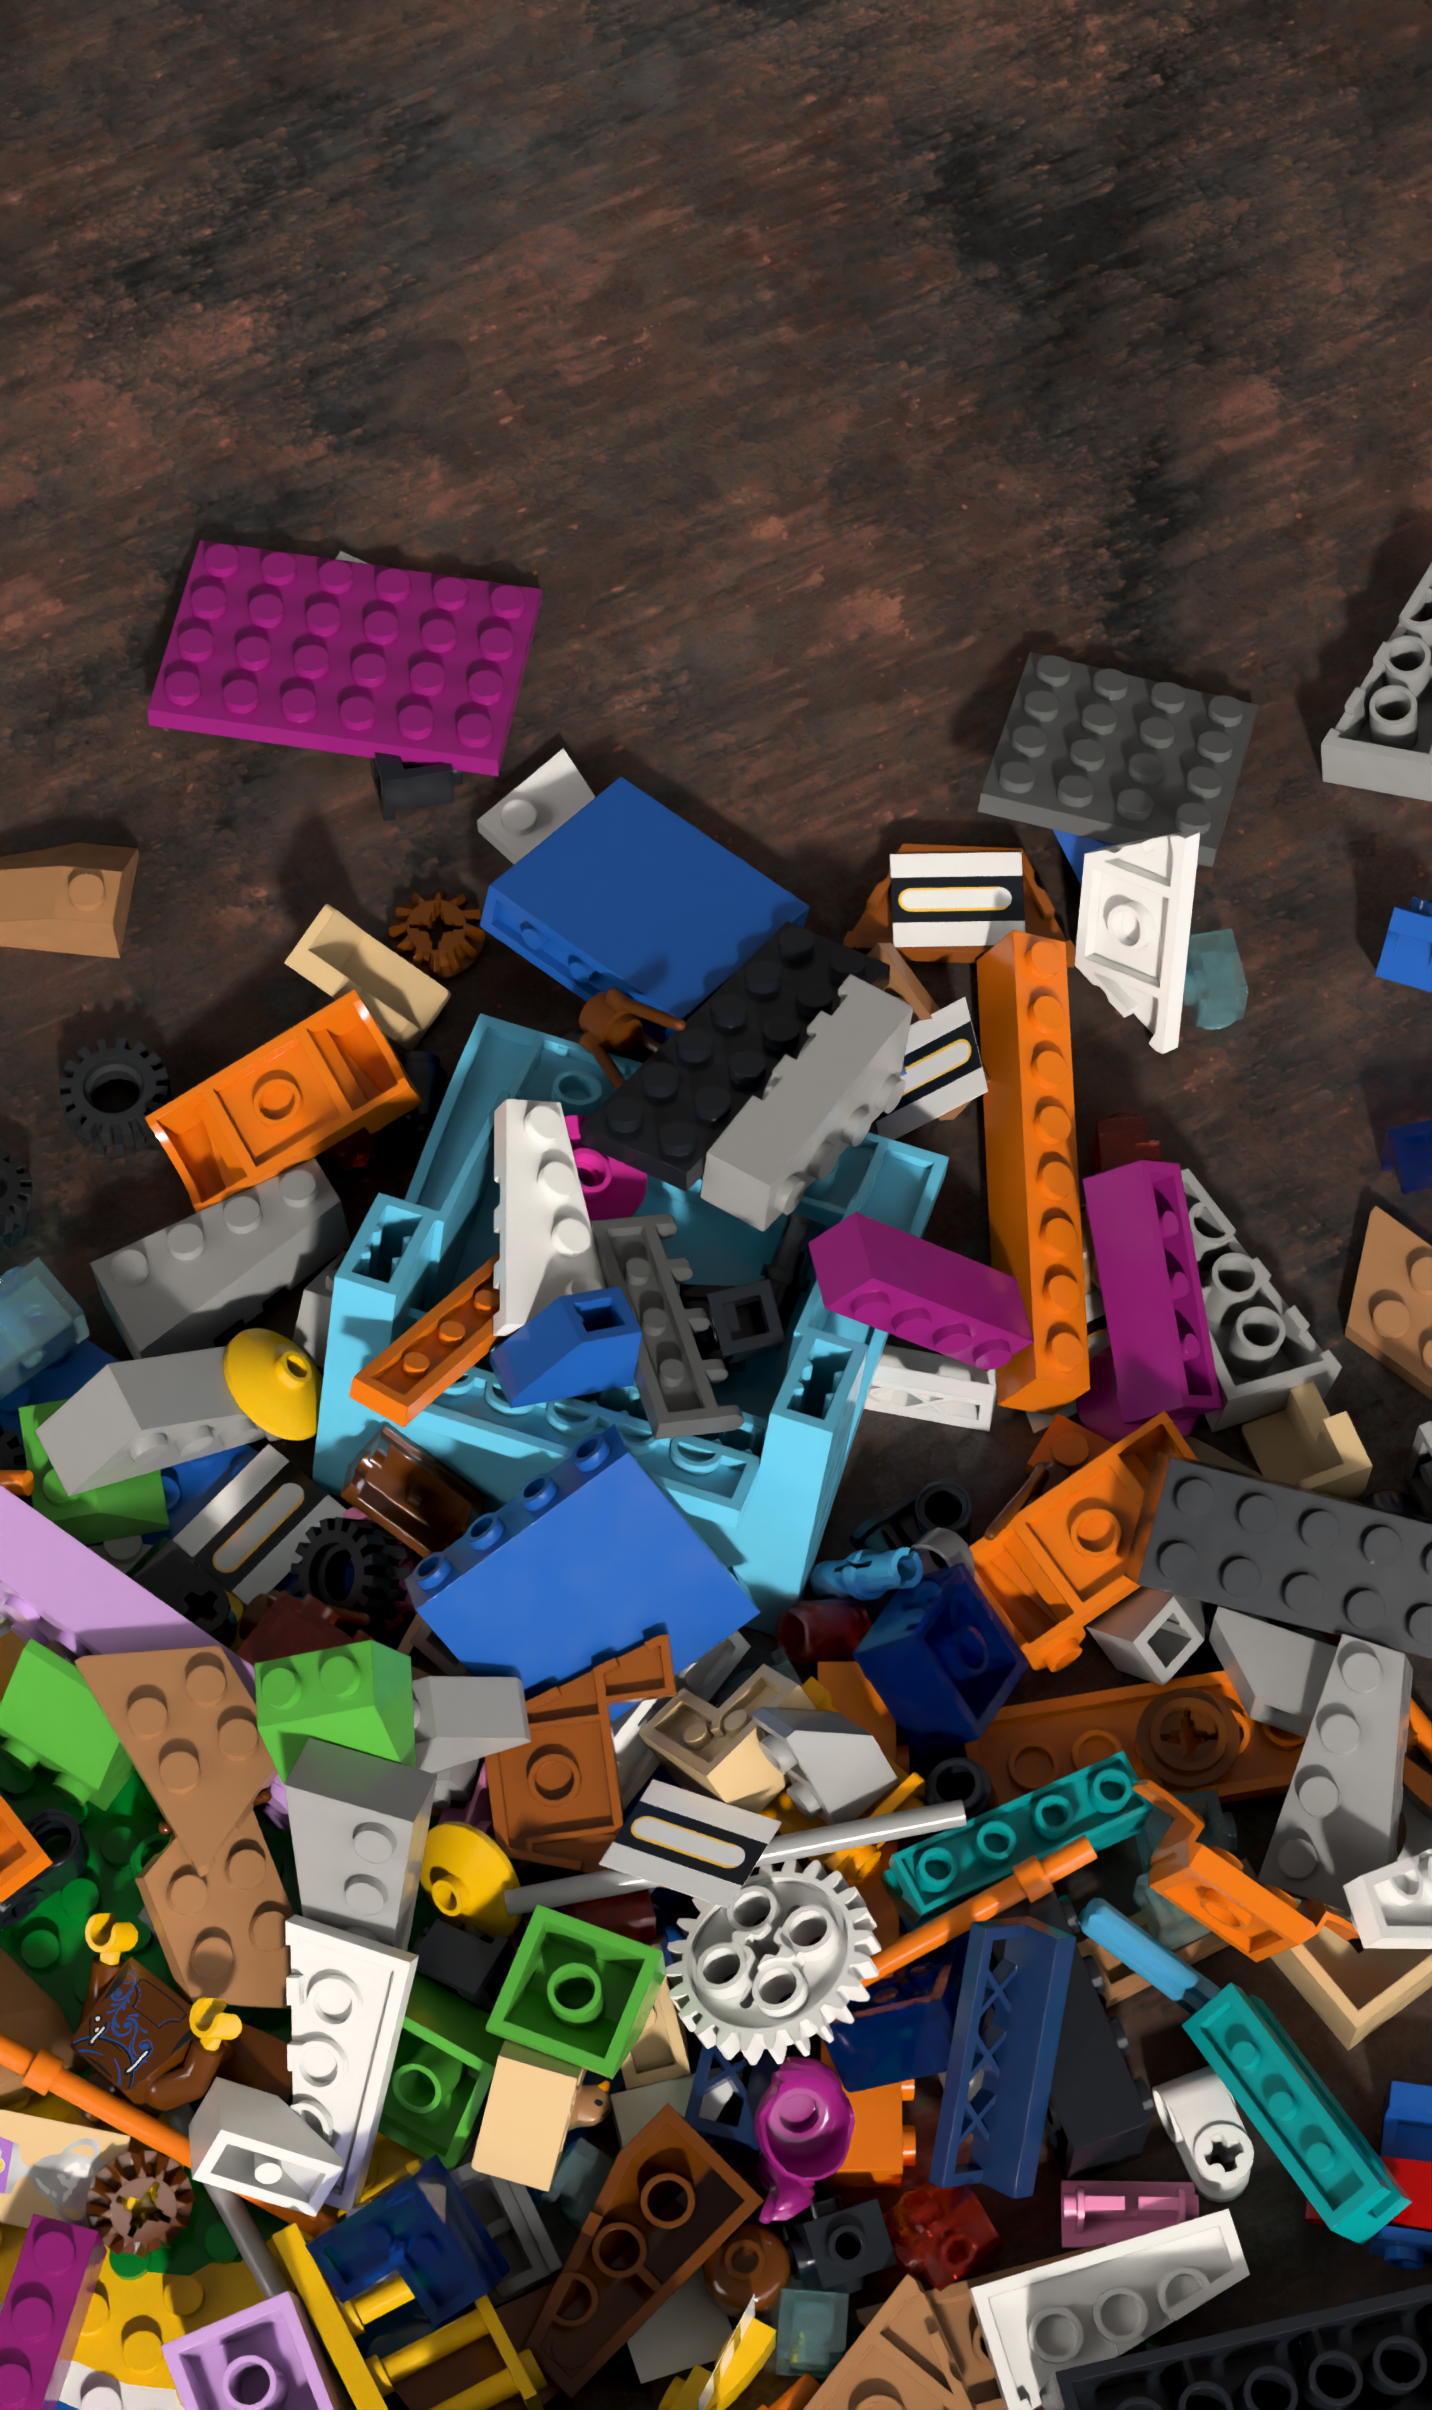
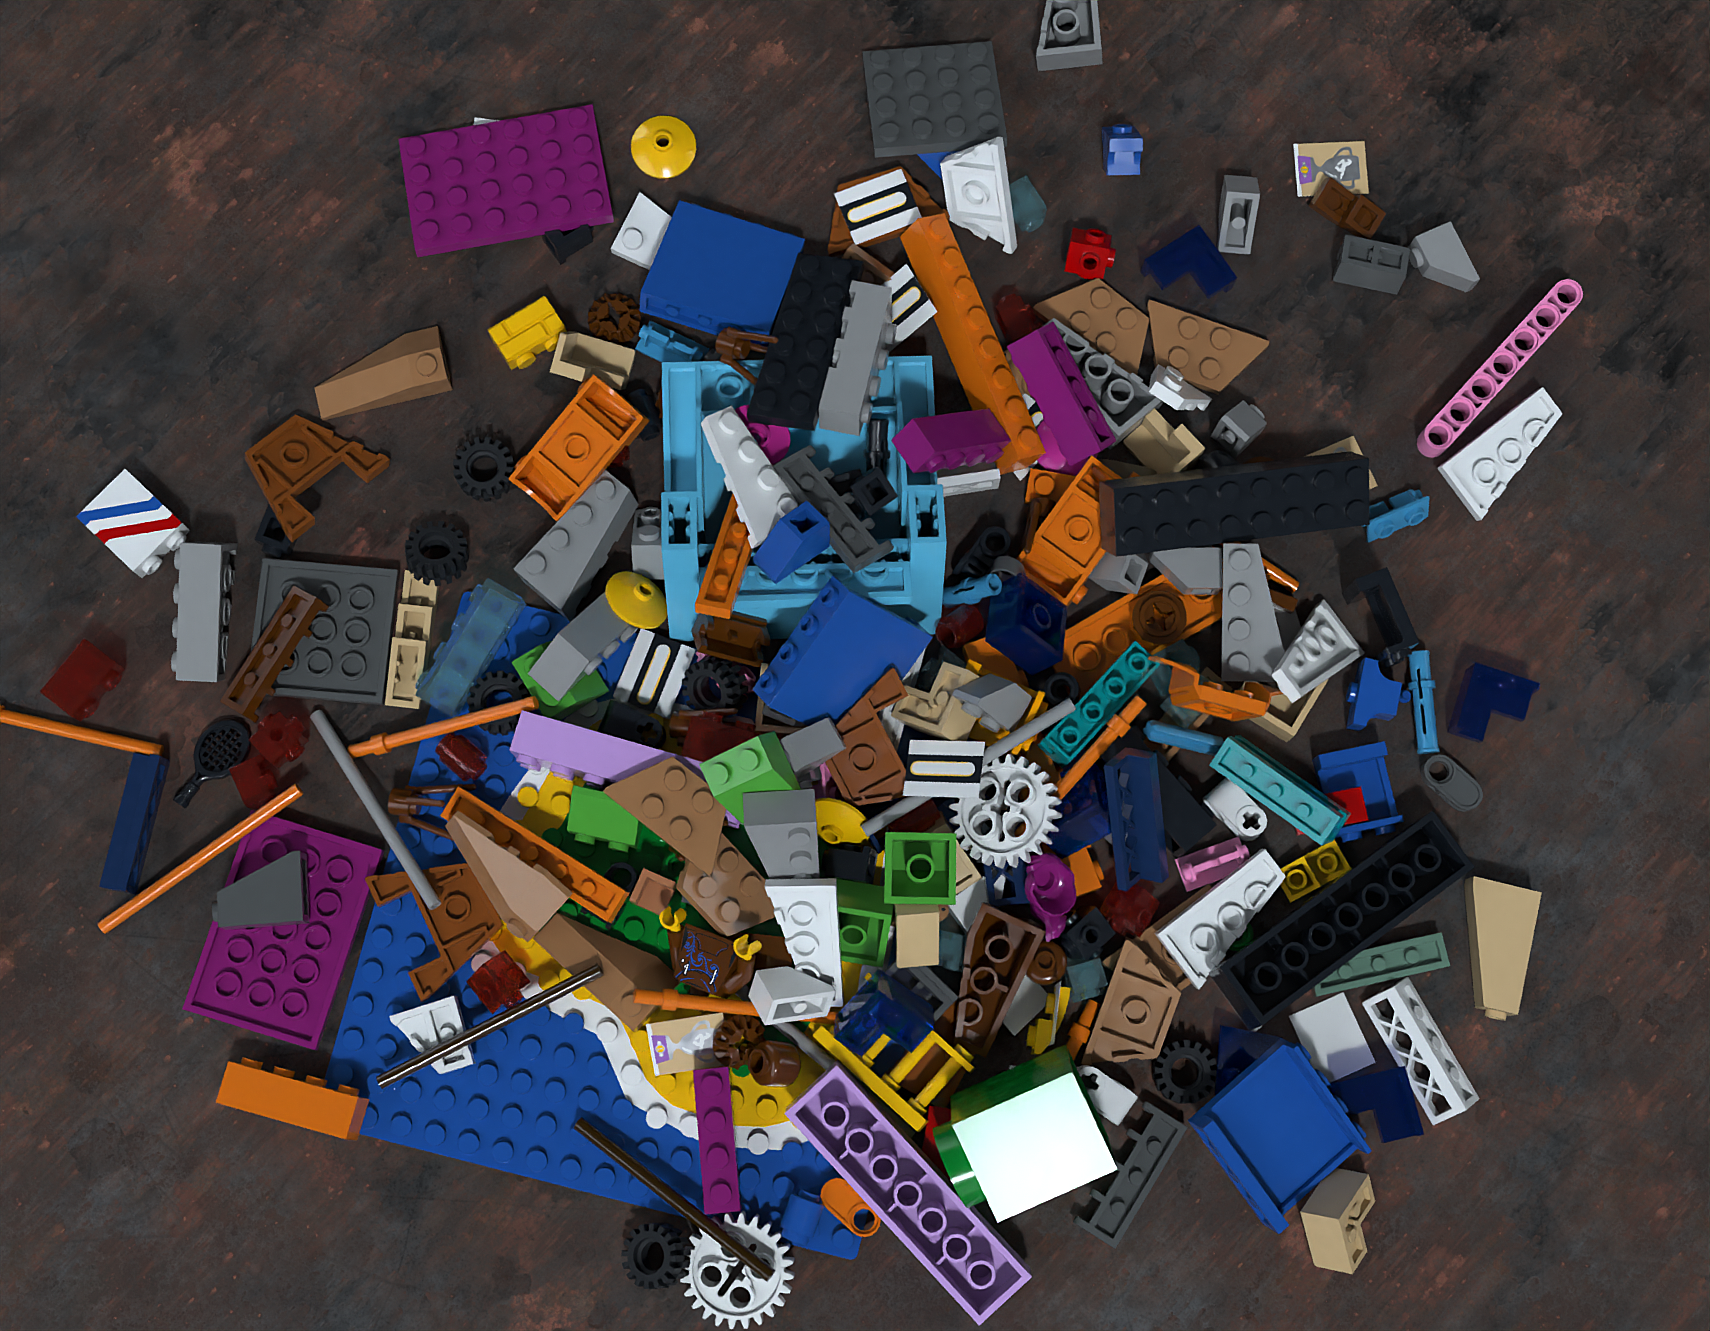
camera: 25 degrees left, 15 degrees up
none -> yellow brick [488,296,567,370]
none -> nougat panel [629,868,677,916]
none -> yellow dish [631,116,696,179]
none -> dark azure hinge [635,321,709,362]
none -> reddish brown head [748,1040,801,1087]
none -> medium nougat wing [1032,278,1150,375]
none -> red brick [1064,228,1116,279]
none -> white wing [1149,364,1212,411]
none -> yellow slope [1280,839,1351,903]

